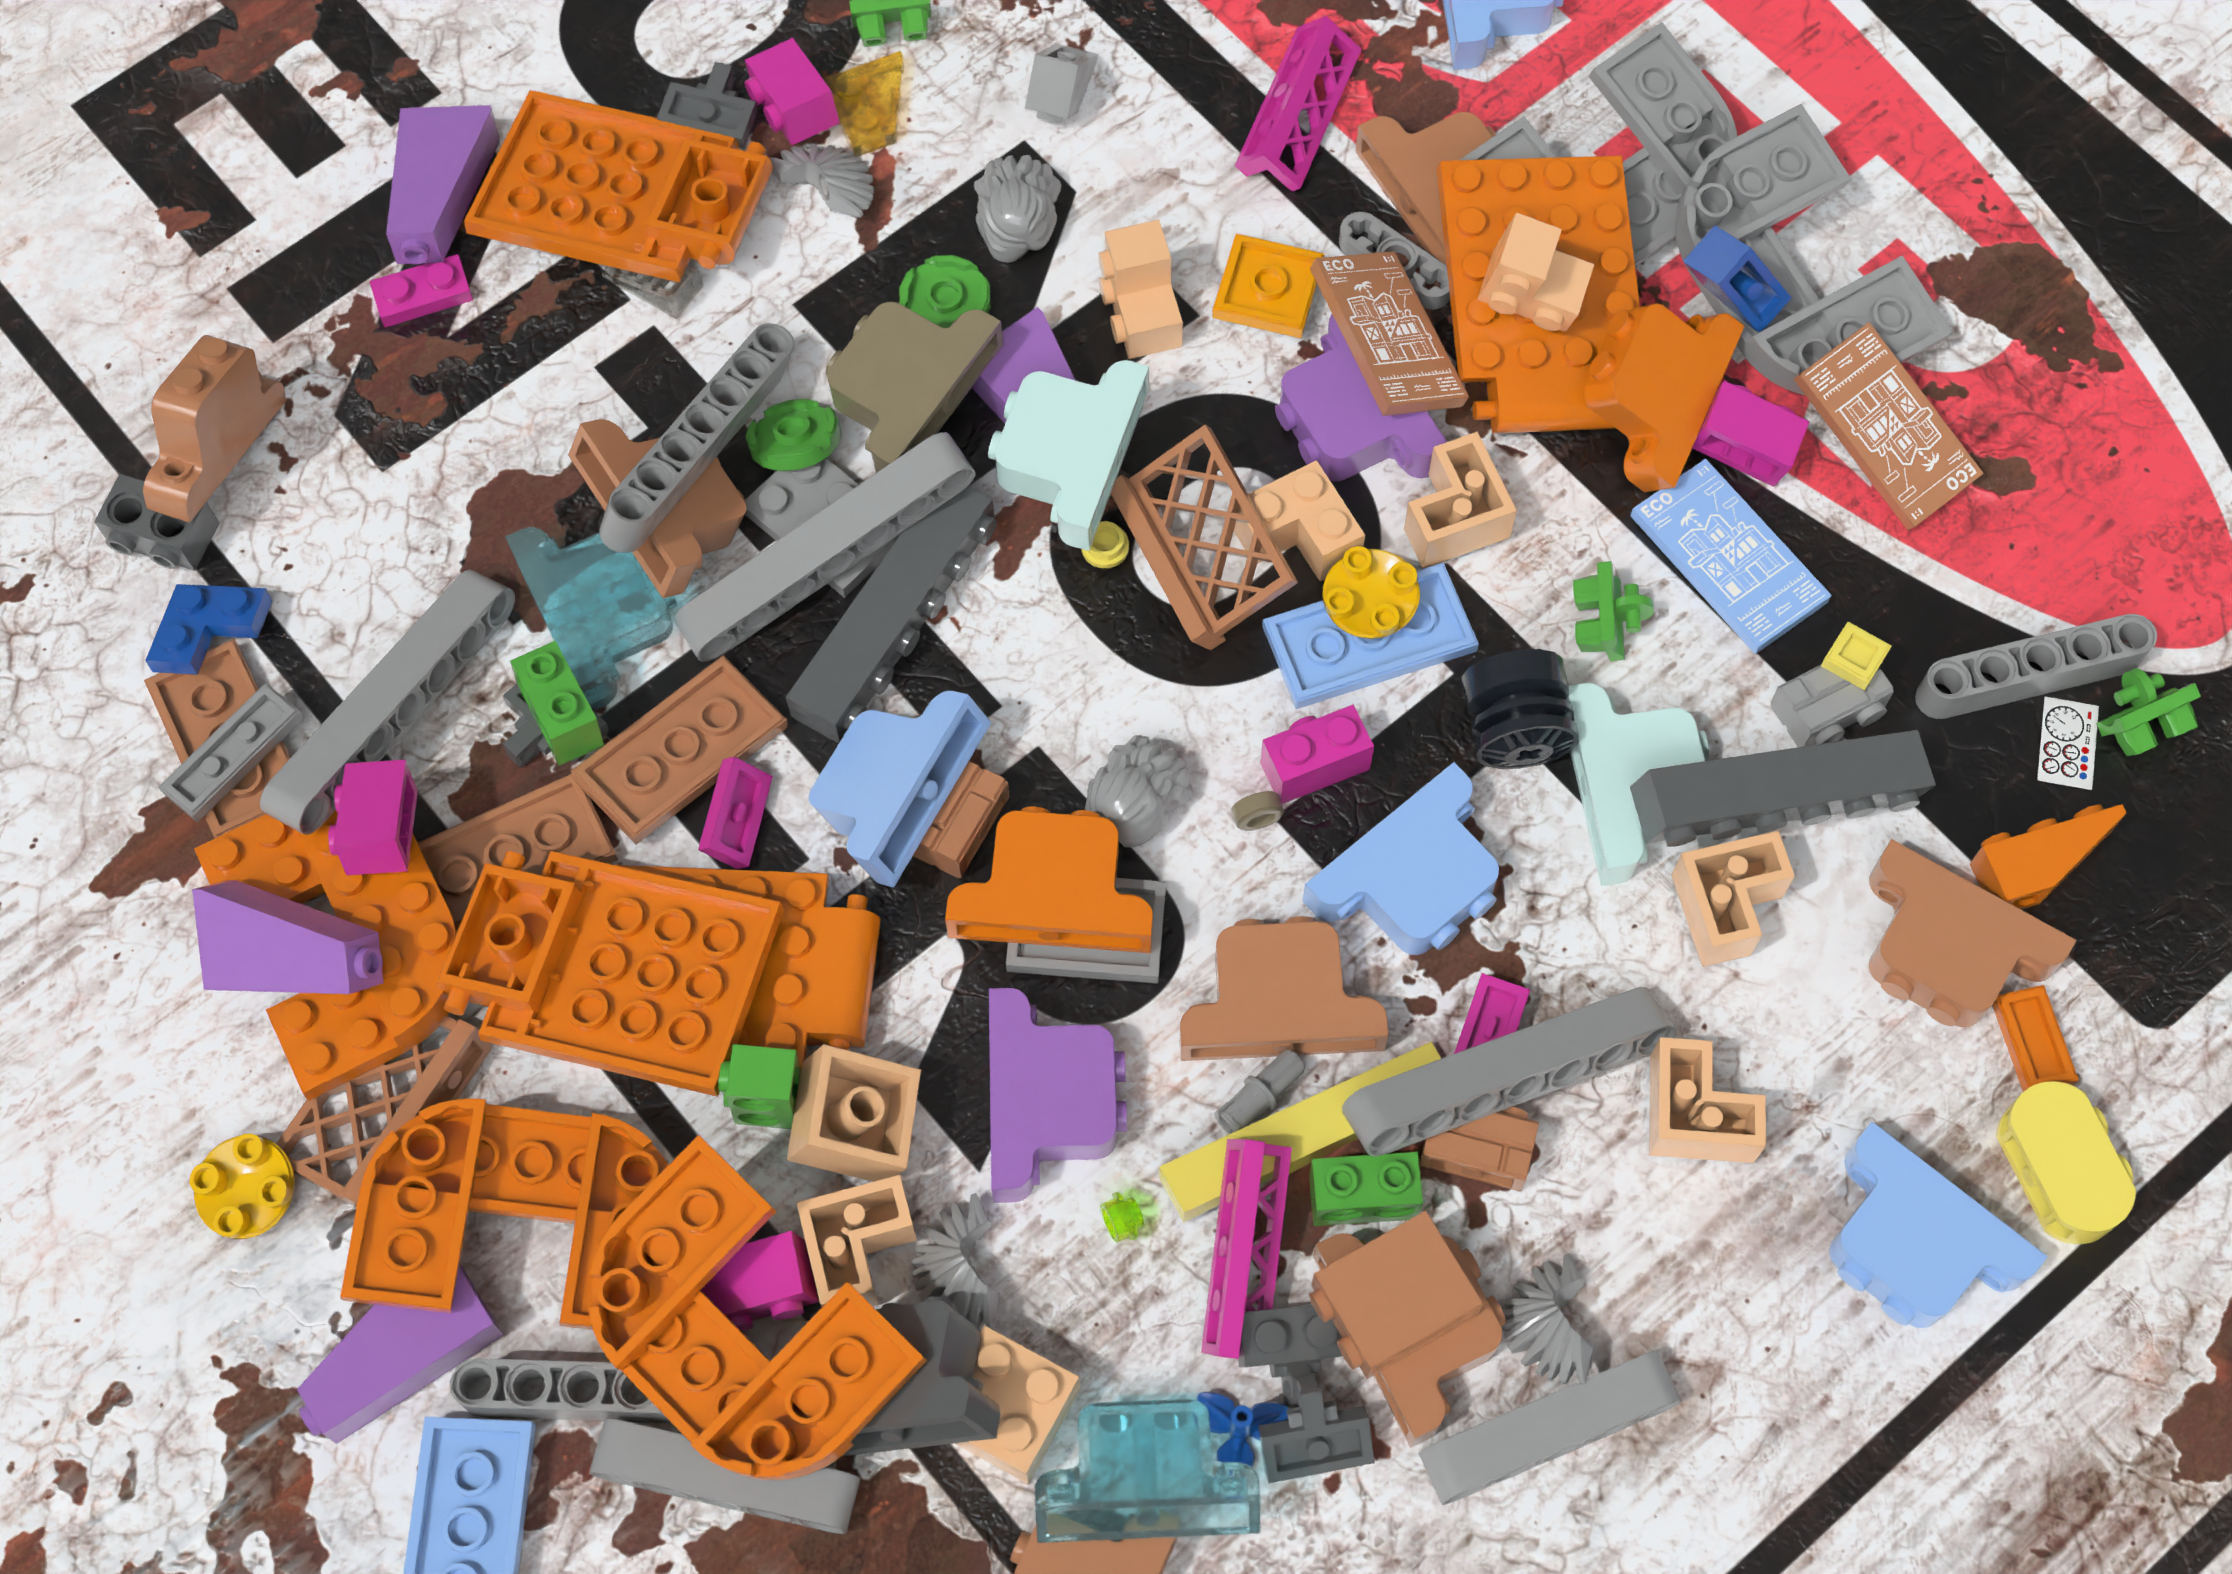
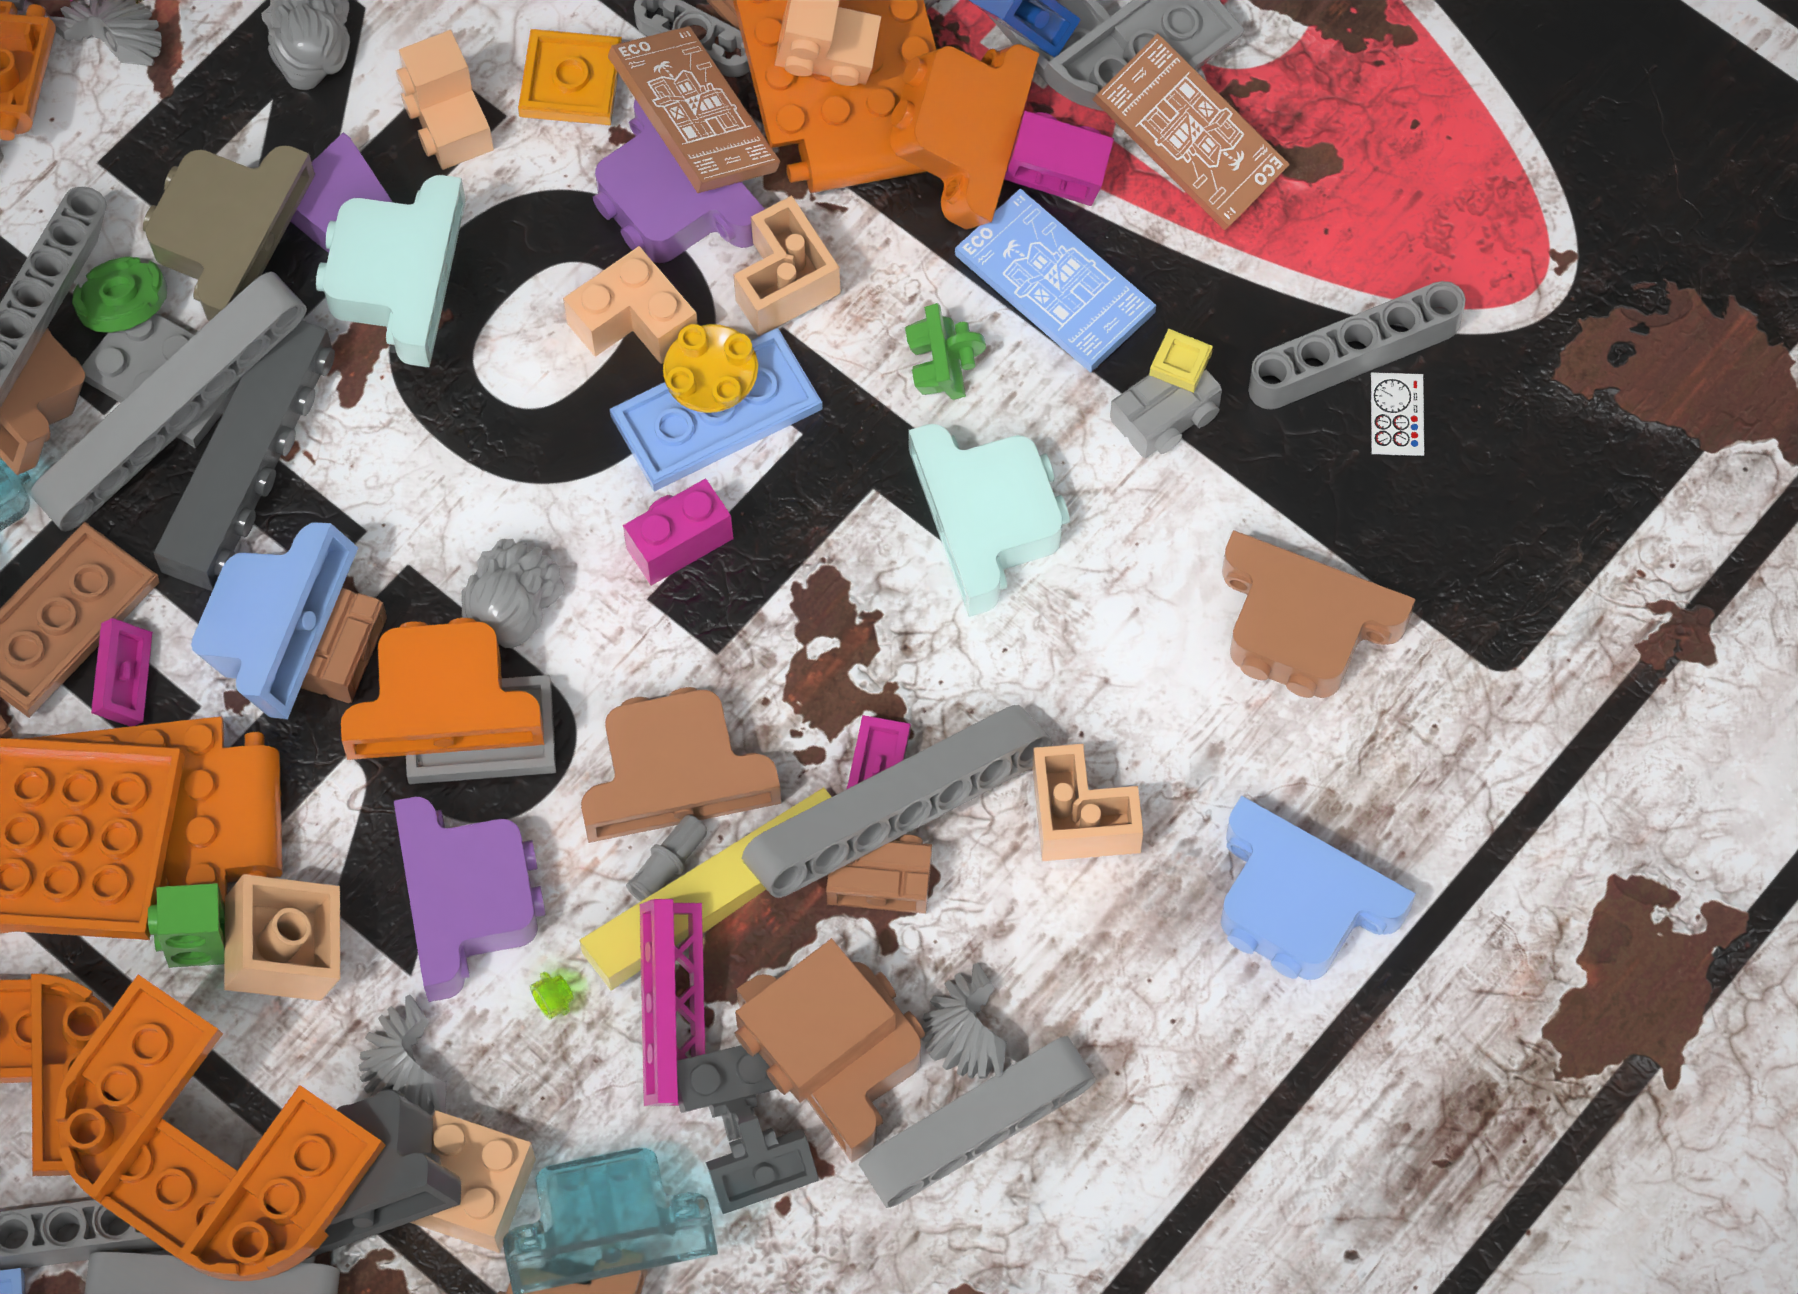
camera: 10 degrees left, 0 degrees up
dark pink brick [701,1231,819,1332] -> none
light nougat brick [796,1175,917,1307] -> none
bright green tile [899,255,991,328] -> none
light yellow plate [1081,521,1129,568] -> none
nougat fence [1111,424,1298,650] -> none
blue plant [1197,1392,1289,1482] -> none
dark tan tile [1231,791,1284,831] -> none
light blue brick [1302,762,1499,955] -> none
bright green brick [1309,1152,1423,1226] -> none
black wheel [1461,649,1579,769] -> none
dark grey brick [1630,730,1936,847] -> none
light nougat brick [1671,831,1795,967] -> none
orange slope [1970,804,2126,909] -> none
orange tile [1992,985,2079,1092] -> none
light yellow brick [1996,1081,2136,1244] -> none
bright green hips [2096,668,2201,756] -> none

